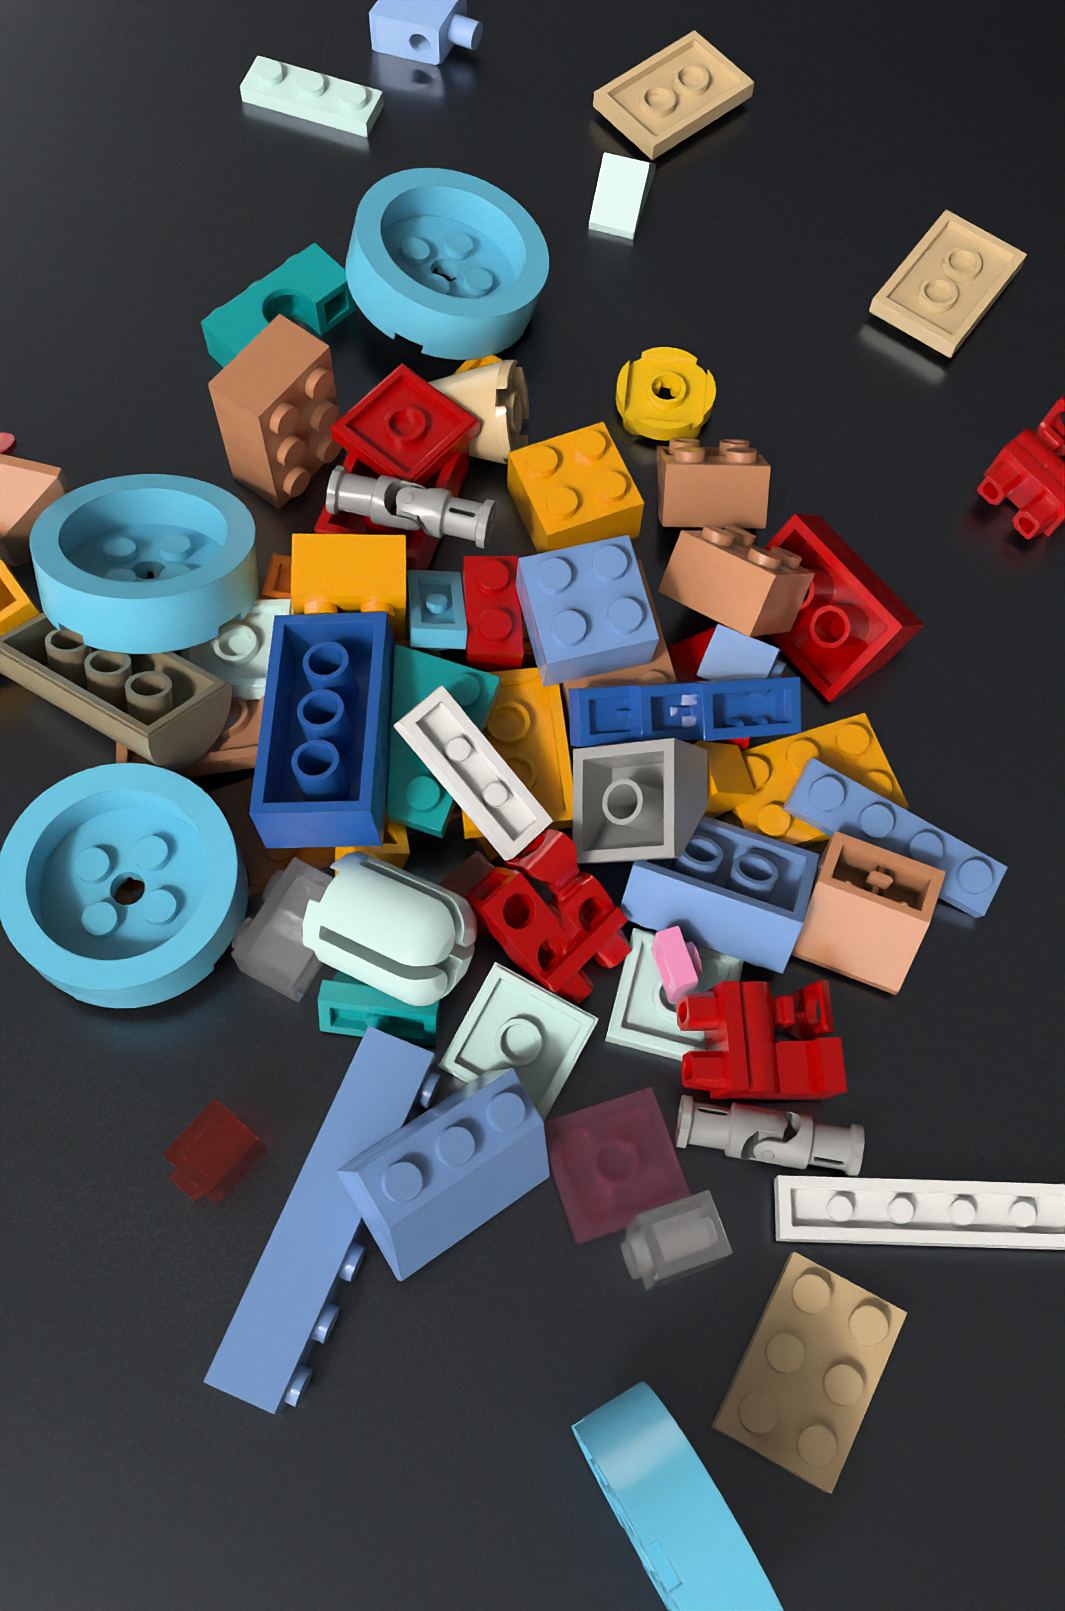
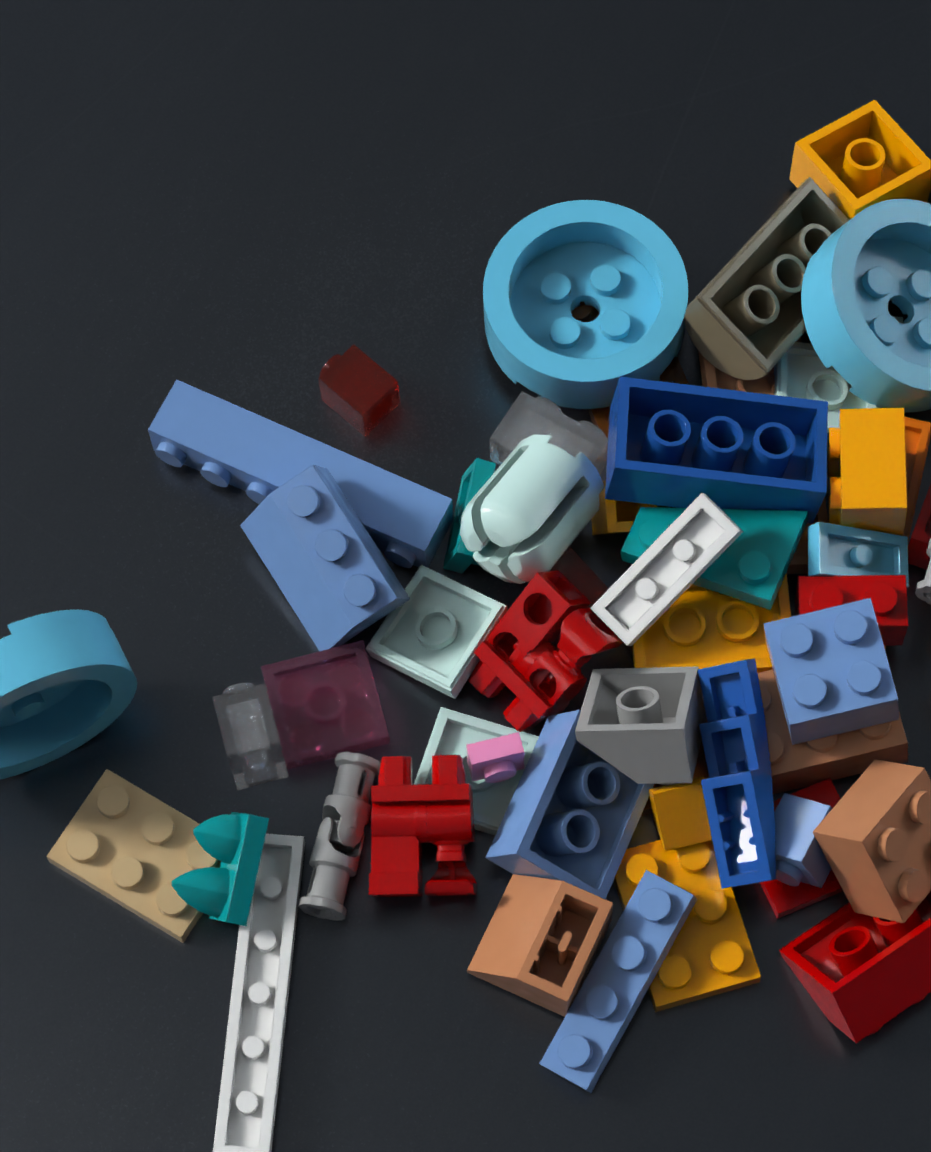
camera: 100 degrees right, 0 degrees up
none -> teal tile [171,812,269,926]

